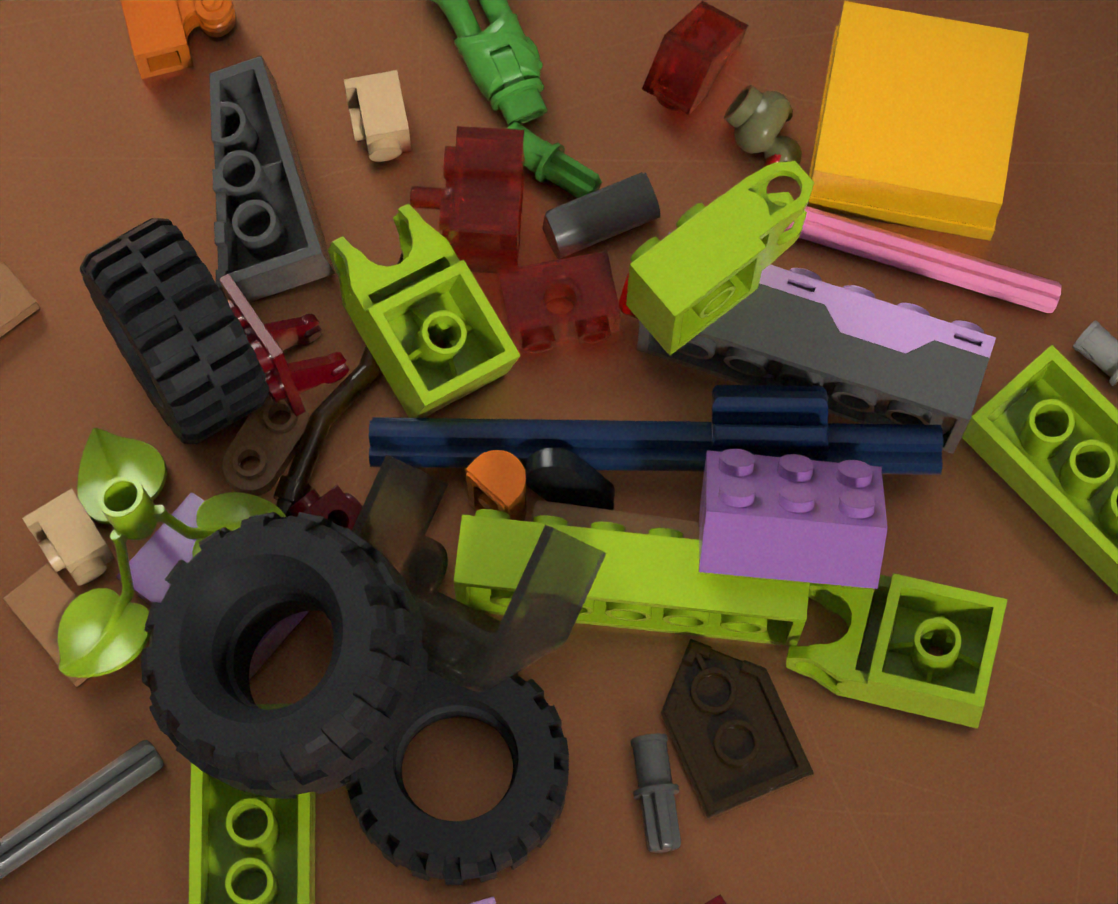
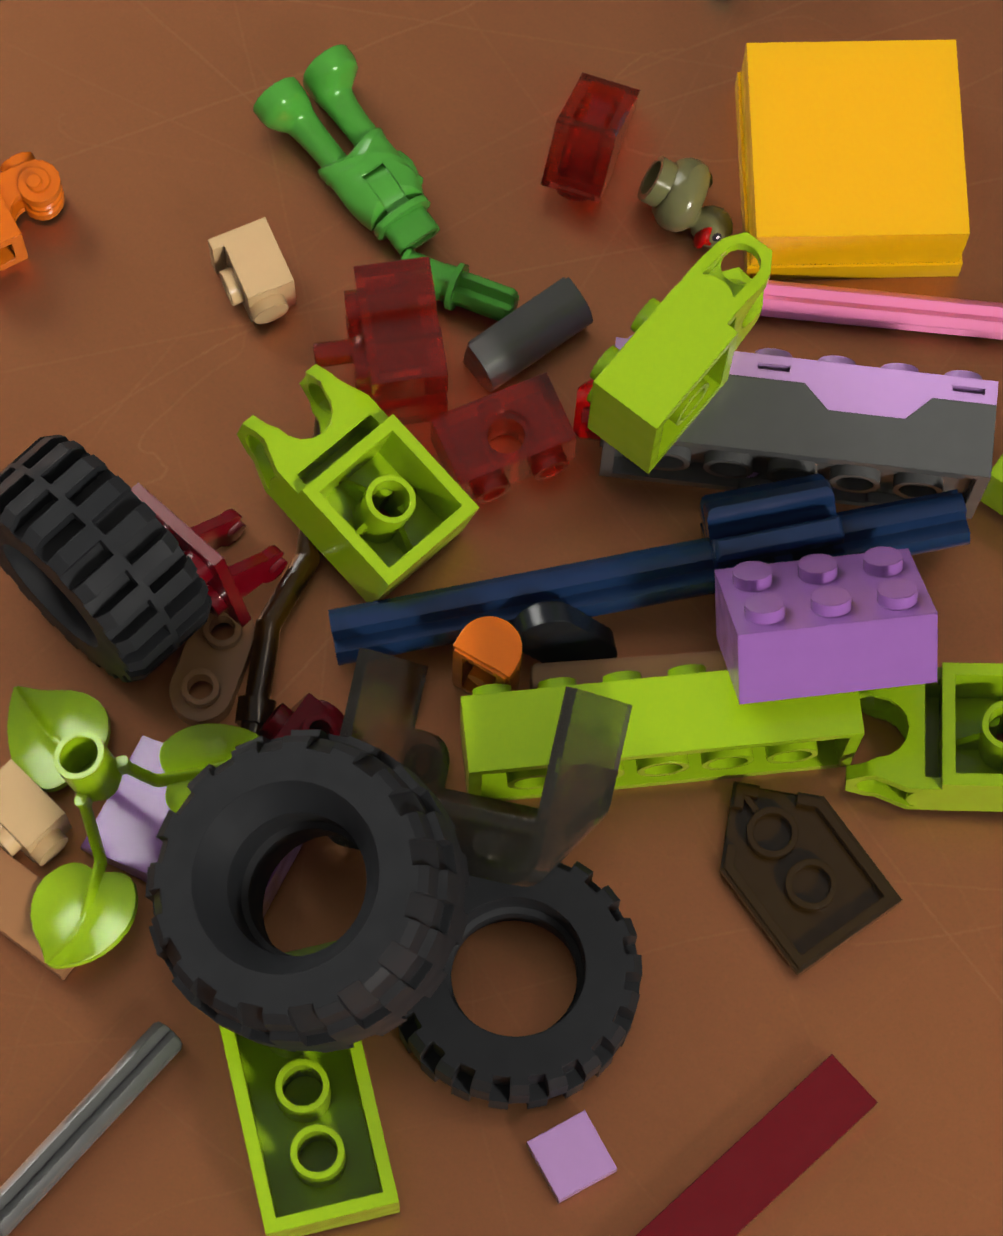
camera: 15 degrees left, 0 degrees up
dark grey wedge [209,56,335,303] -> none
dark grey axle [630,733,681,853] -> none

